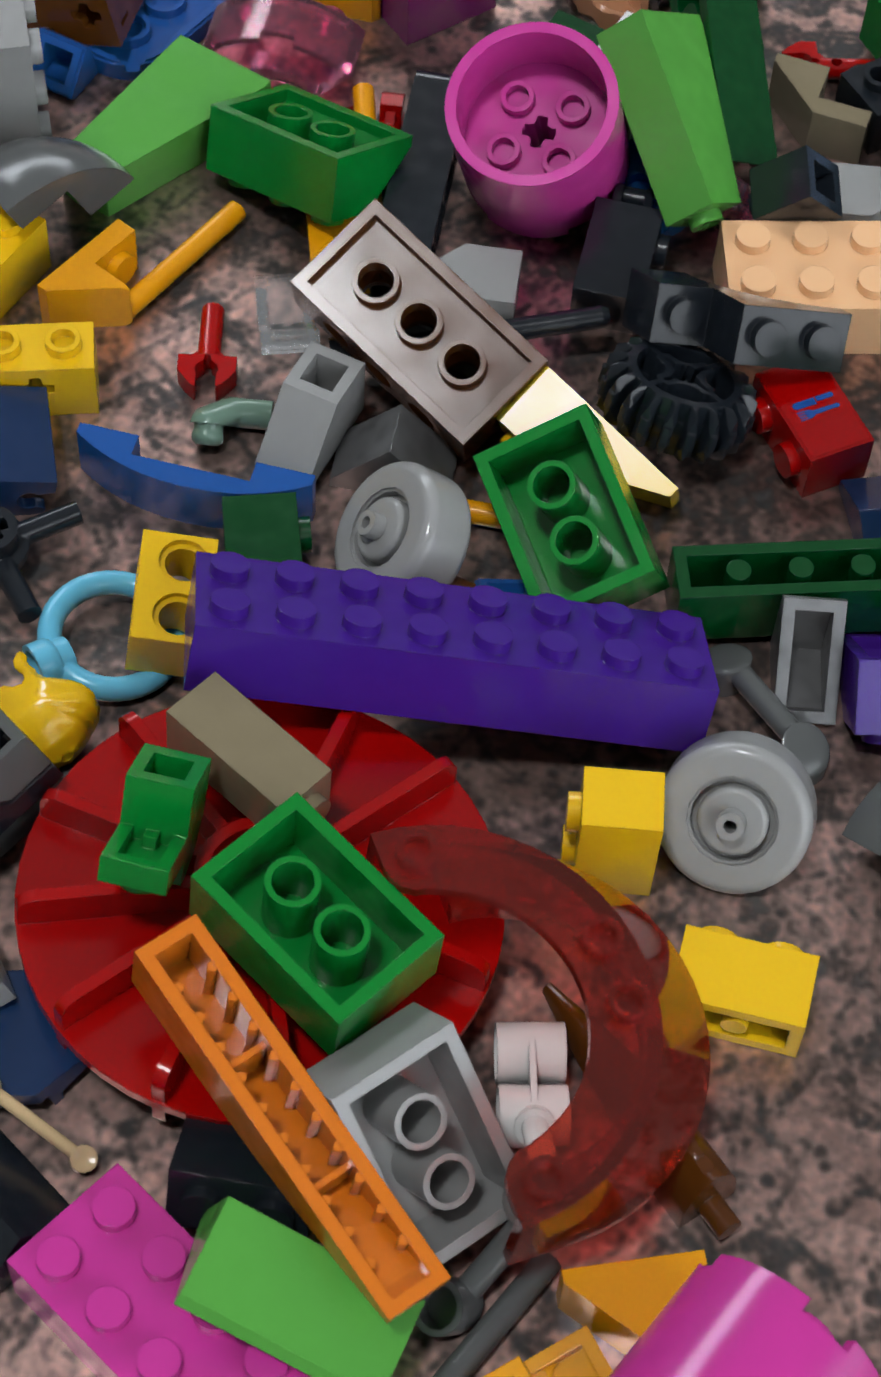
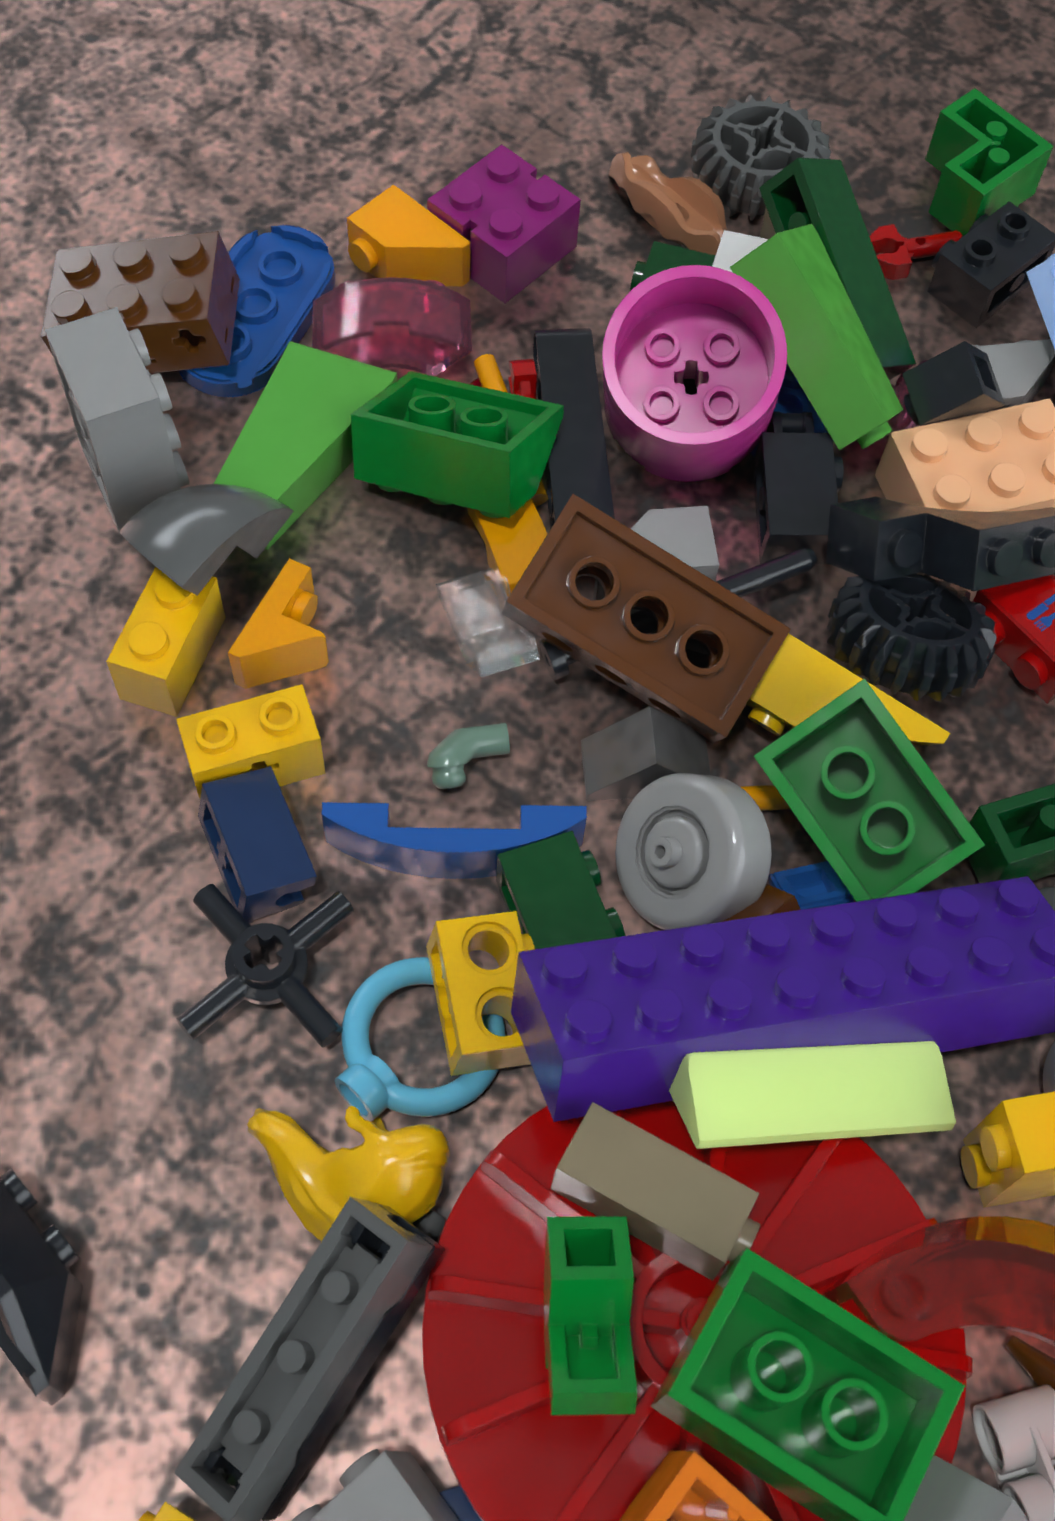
camera: 15 degrees left, 5 degrees up
blue slope [33,27,98,100] -> none
light orange bar [130,200,246,319] -> none
red bar [177,302,238,401] -> none
light grey slope [255,341,365,480] -> none
dark tan slope [769,53,872,164] -> none
none -> yellowish green slope [669,1041,956,1149]

